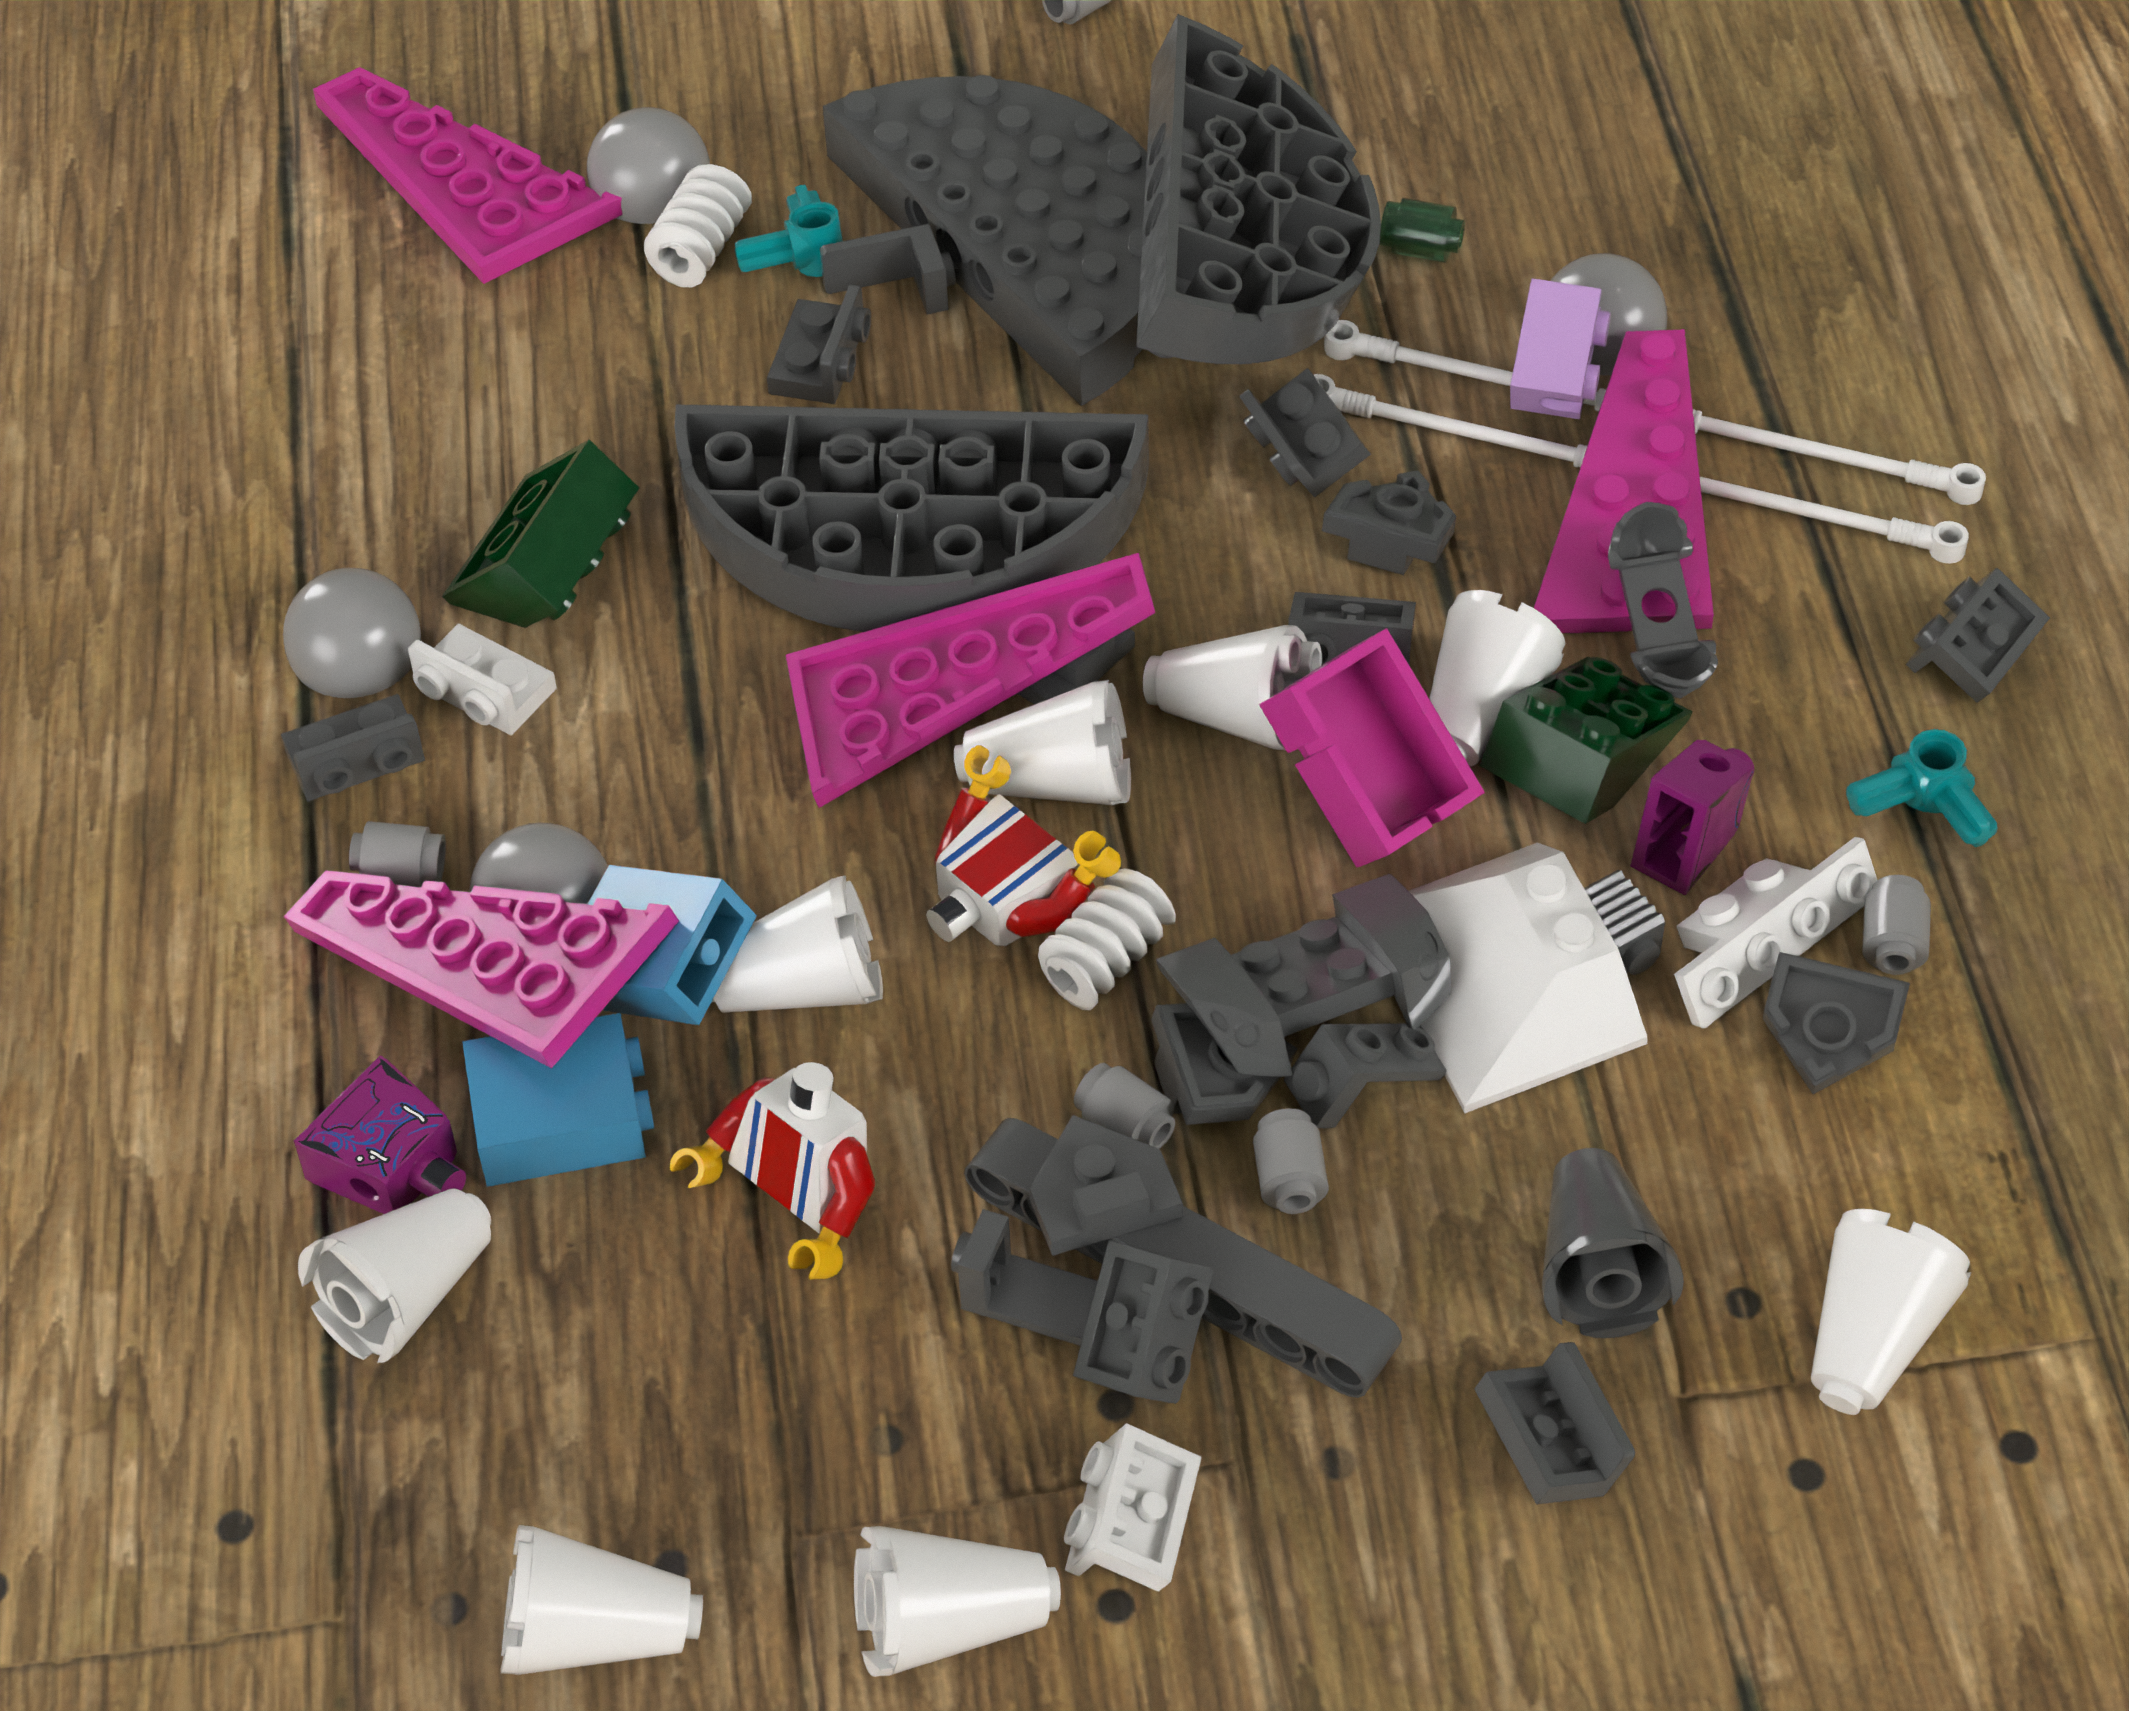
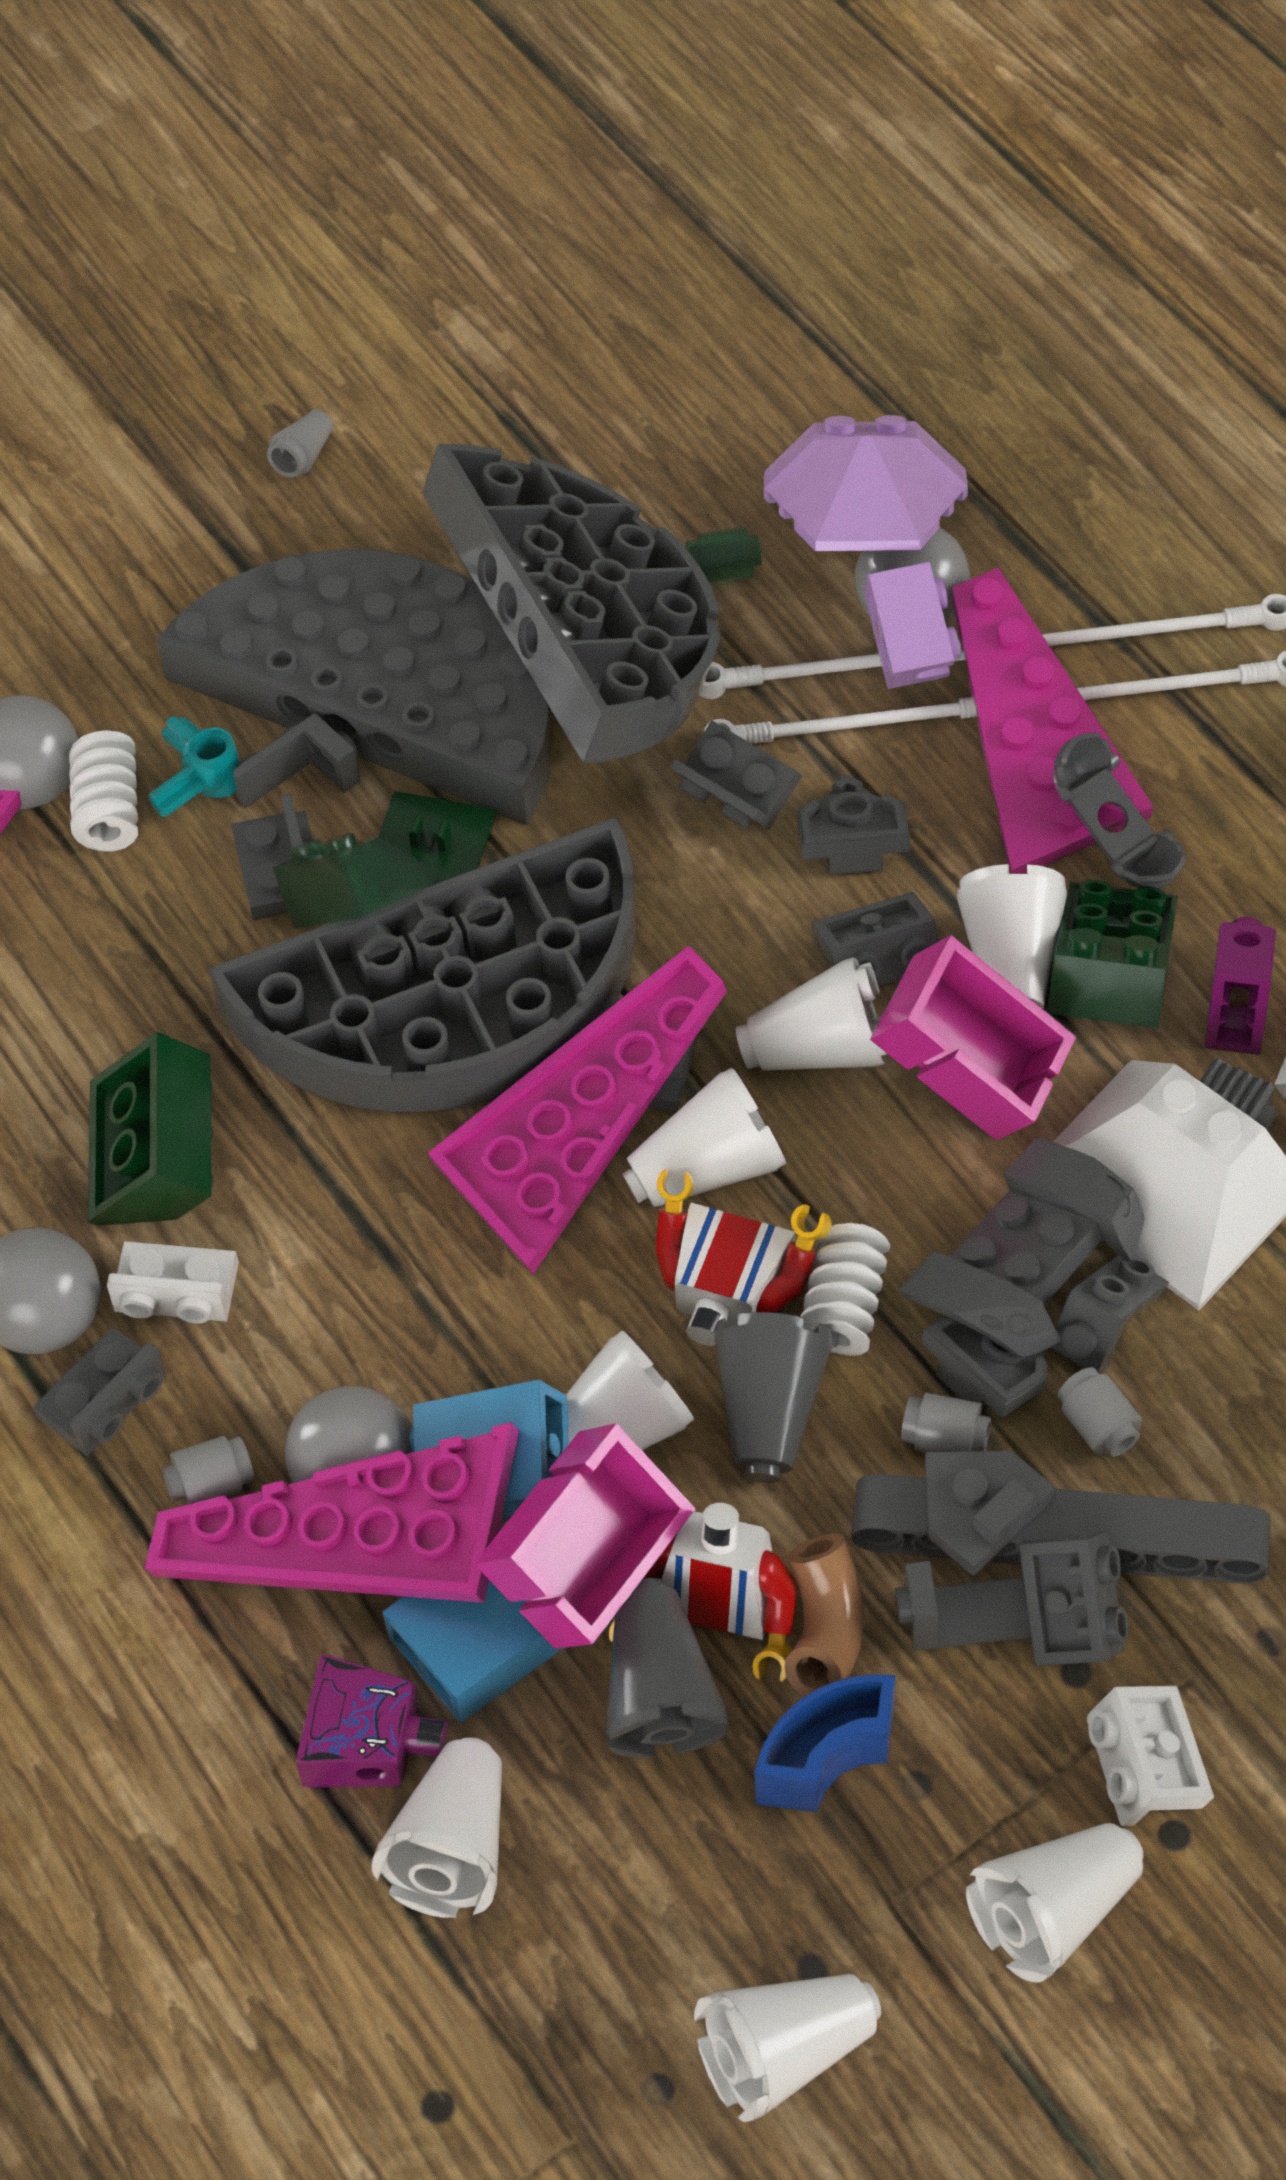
camera: 25 degrees left, 5 degrees up
none -> clear green slope [272,833,440,929]
none -> dark green piece [365,791,497,889]
none -> dark pink piece [474,1423,696,1649]
none -> dark grey cone [605,1578,729,1758]
none -> dark grey cone [715,1312,833,1483]
none -> blue brick [755,1674,896,1812]
none -> lavender wedge [764,415,968,551]
none -> medium nougat cylinder [784,1534,864,1696]

